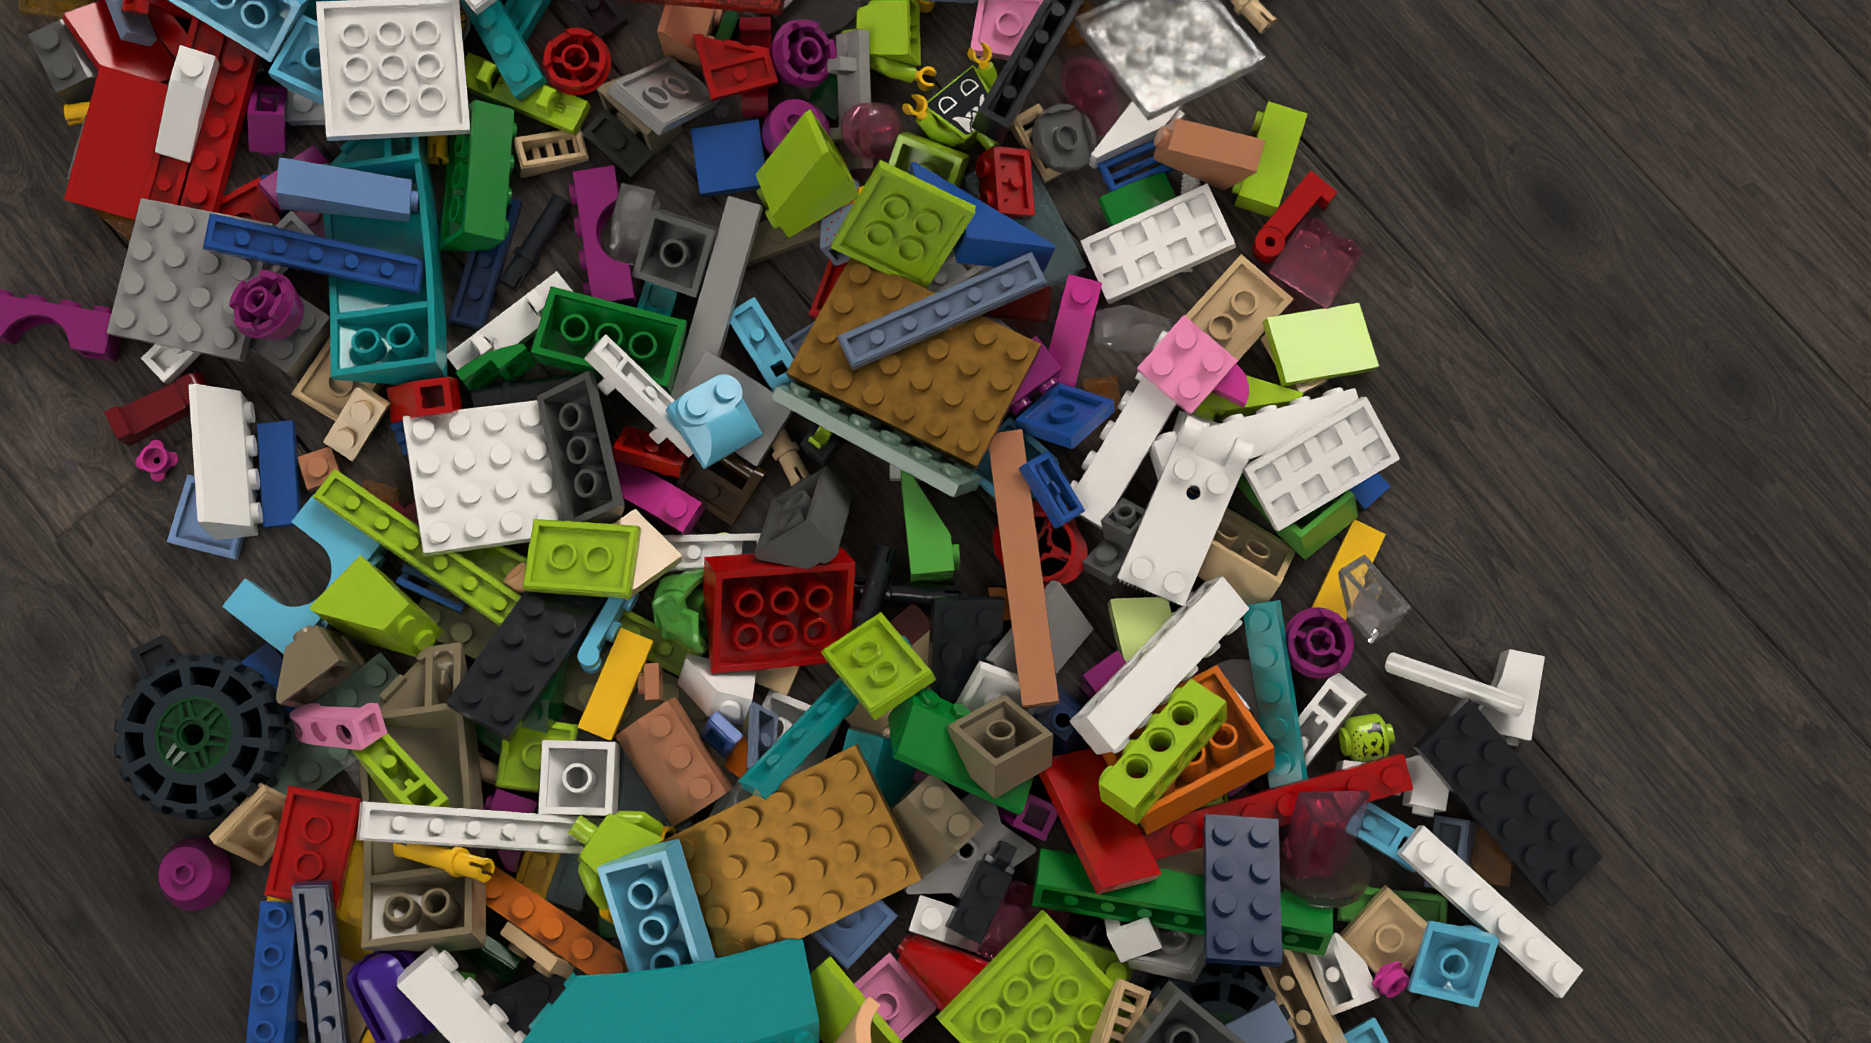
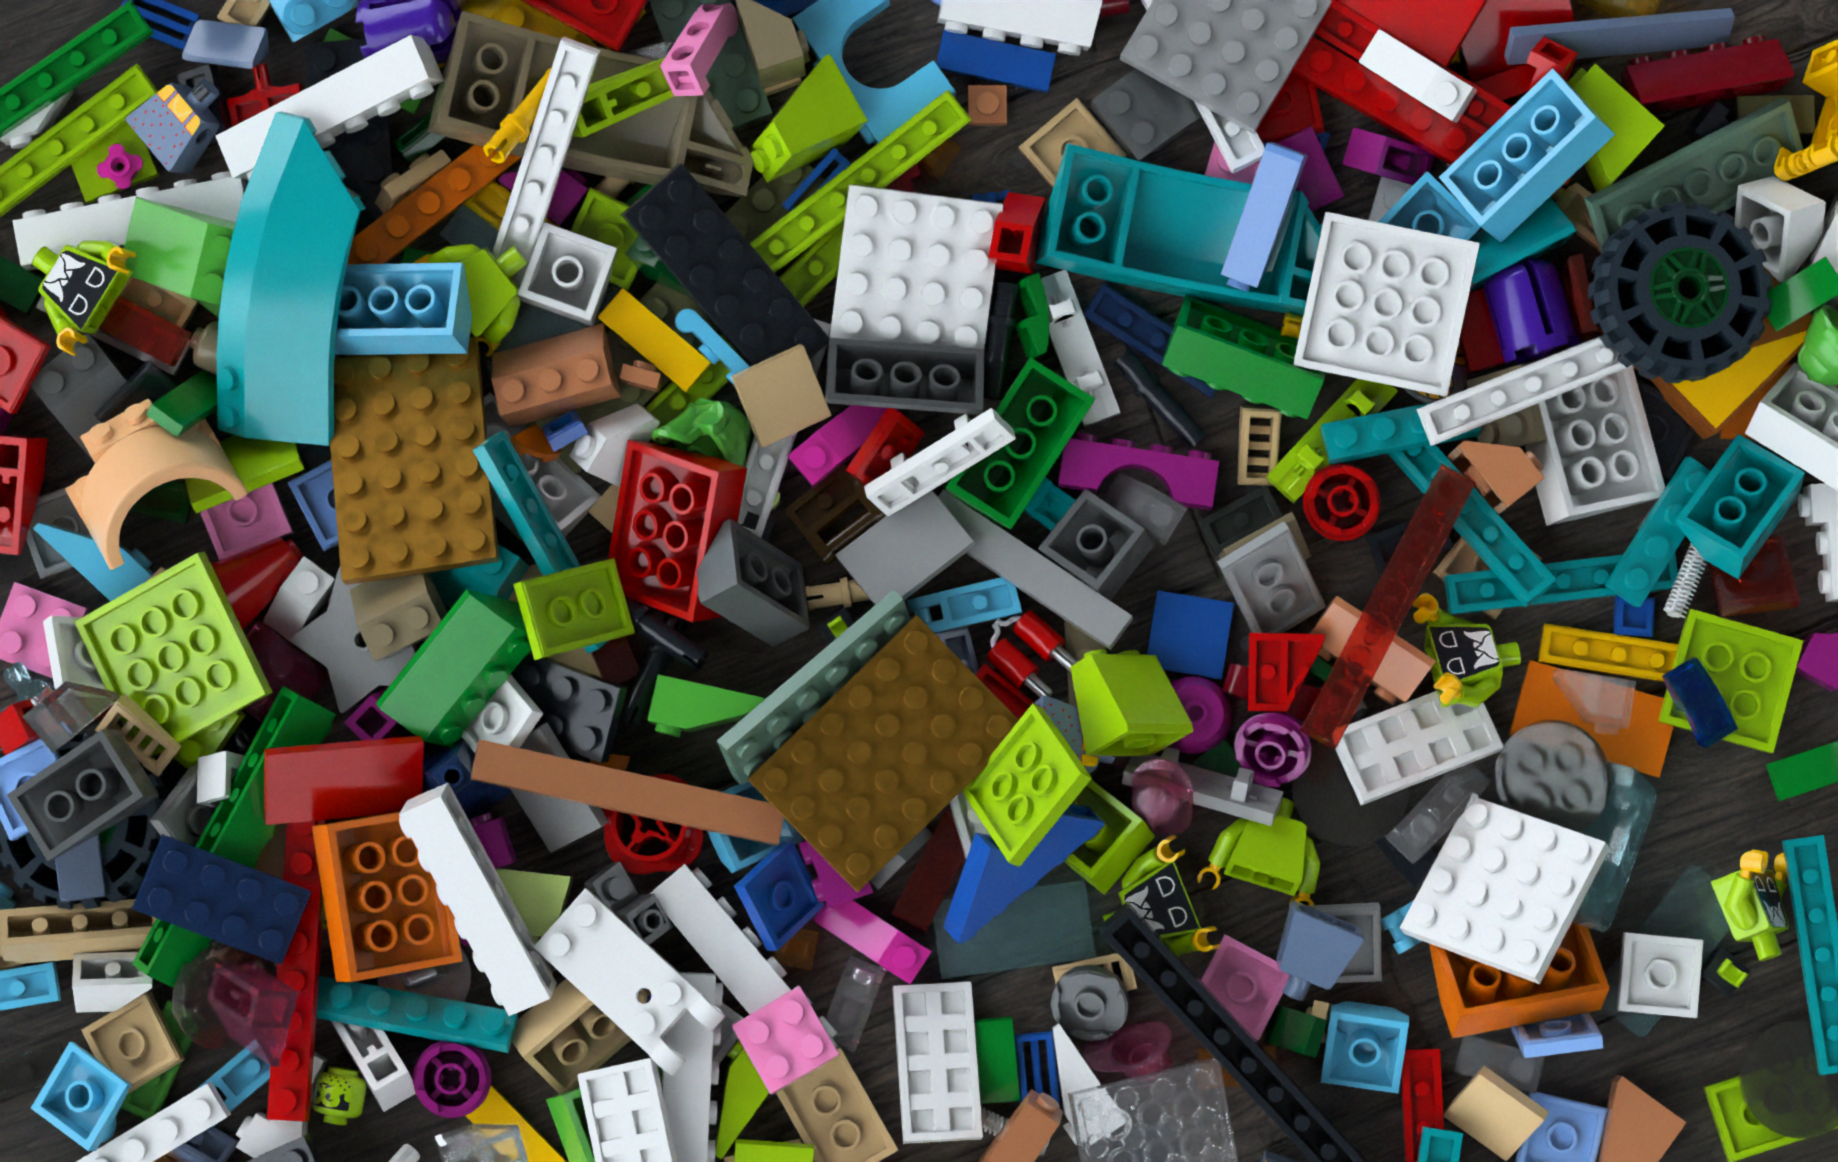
camera: 115 degrees right, 5 degrees up
blue tile [203,213,425,295] -> none
magenta cone [229,270,304,341] -> none
tan plate [323,383,391,462] -> none
light nougat hinge [503,563,526,594] -> none
lime tile [522,519,641,599] -> none
medium azure slope [665,373,763,469] -> none
sand blue slope [747,702,778,770] -> none
sand blue tile [837,252,1047,371] -> none
black hinge [945,840,1017,944] -> none
dark tan slope [948,694,1053,799] -> none
red bracket [976,146,1035,220] -> none
blue tile [1018,450,1085,529] -> none
lime brick [1099,678,1227,825] -> none
dark pink tile [1212,364,1249,408] -> none
dark pink plate [1372,961,1410,998] -> none
none -> red piece [986,610,1078,697]

